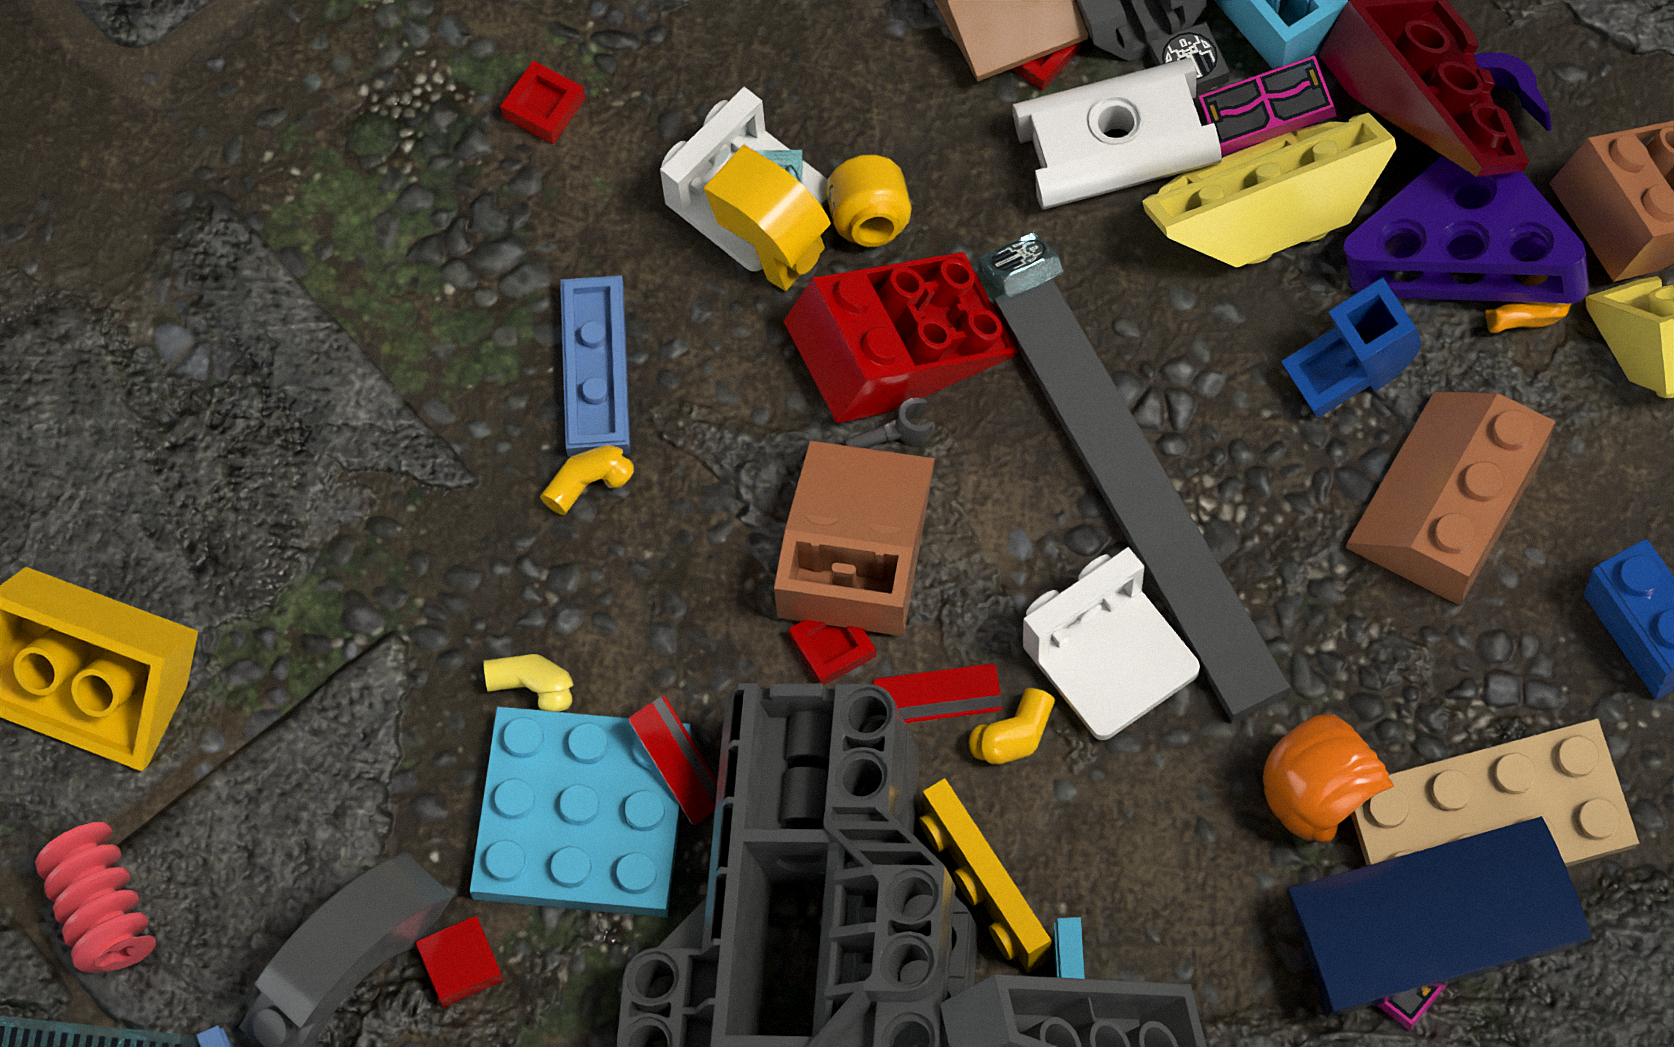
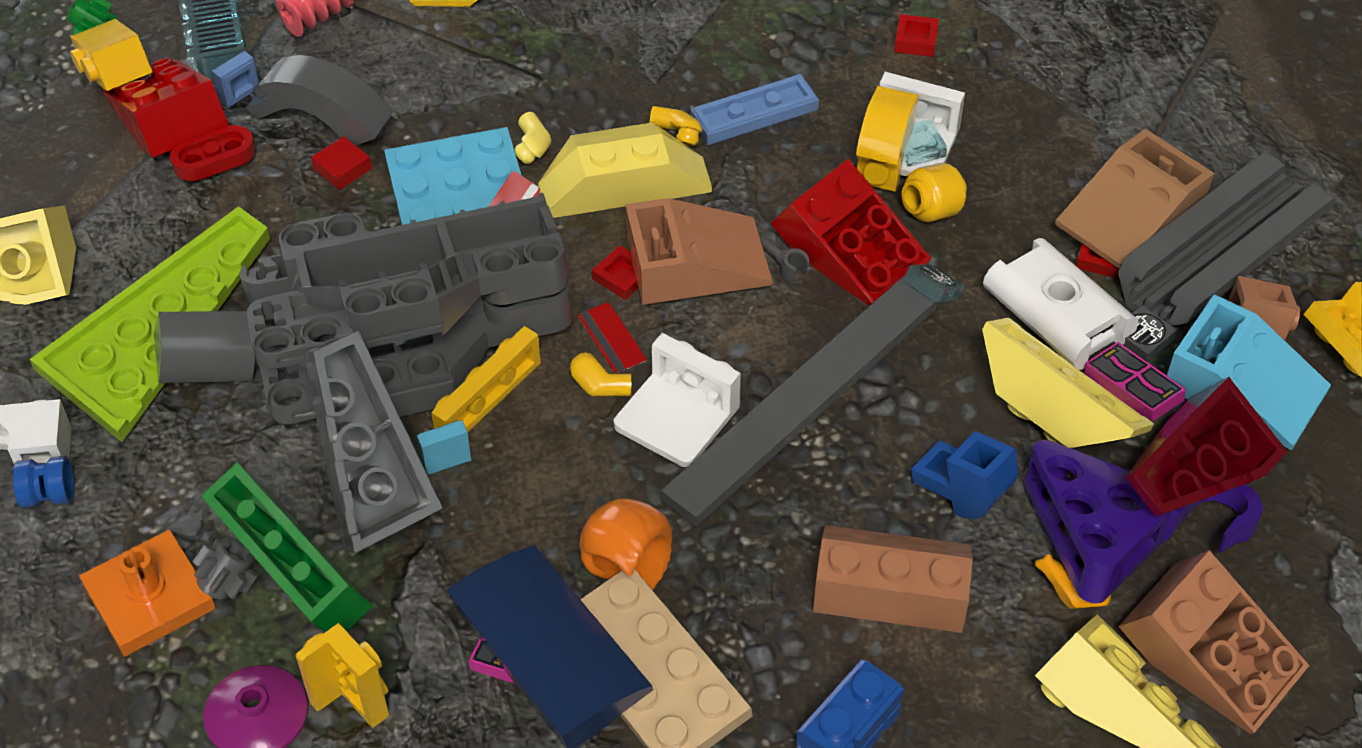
camera: 65 degrees right, 15 degrees down
none -> light yellow wedge [538,122,712,218]

